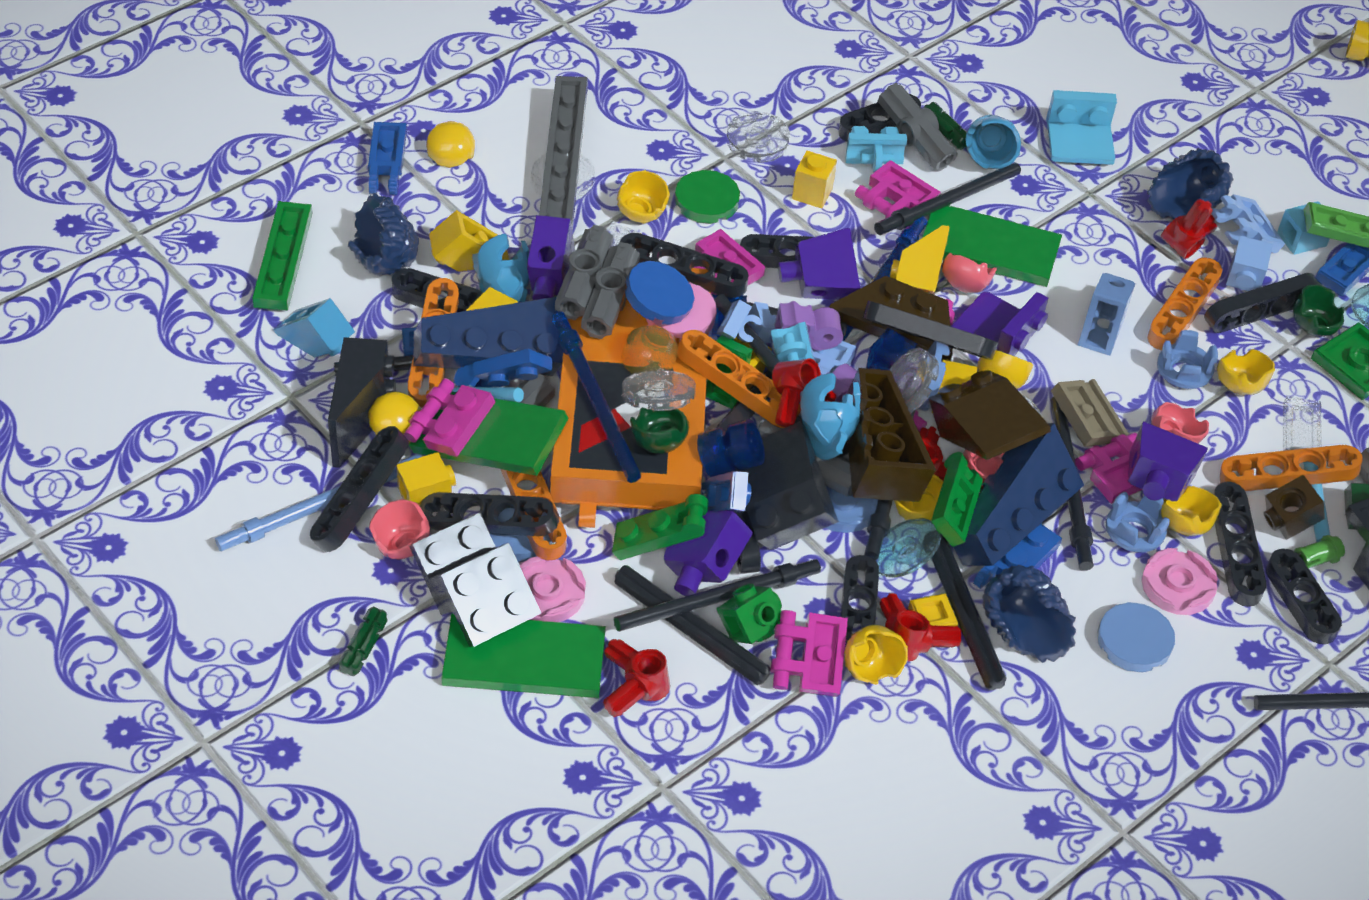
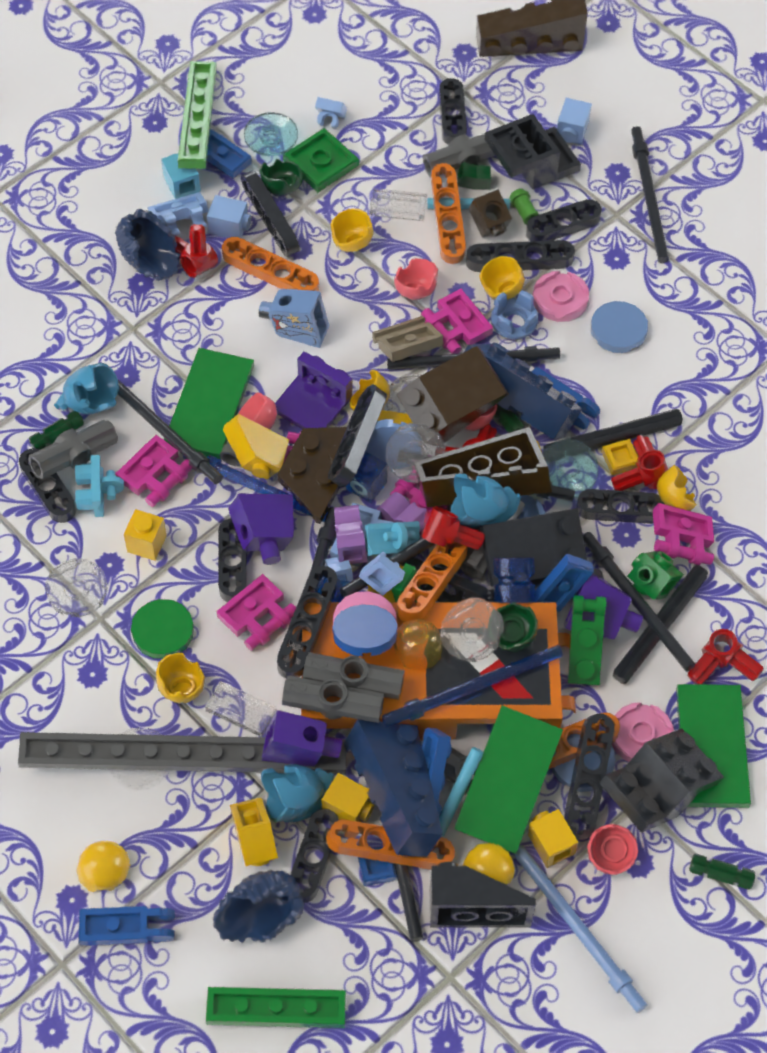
camera: 90 degrees left, 10 degrees up
dark azure slope [273,298,355,358] -> none
black beam [309,426,409,552] -> none
dark pink plate [404,378,496,457] -> none
green plate [931,451,983,547] -> none
dark blue piece [982,565,1076,663] -> none
medium azure bracket [1046,90,1117,165] -> none
dark purple torso [1128,421,1208,502] -> none
medium blue piece [1157,330,1218,389] -> none

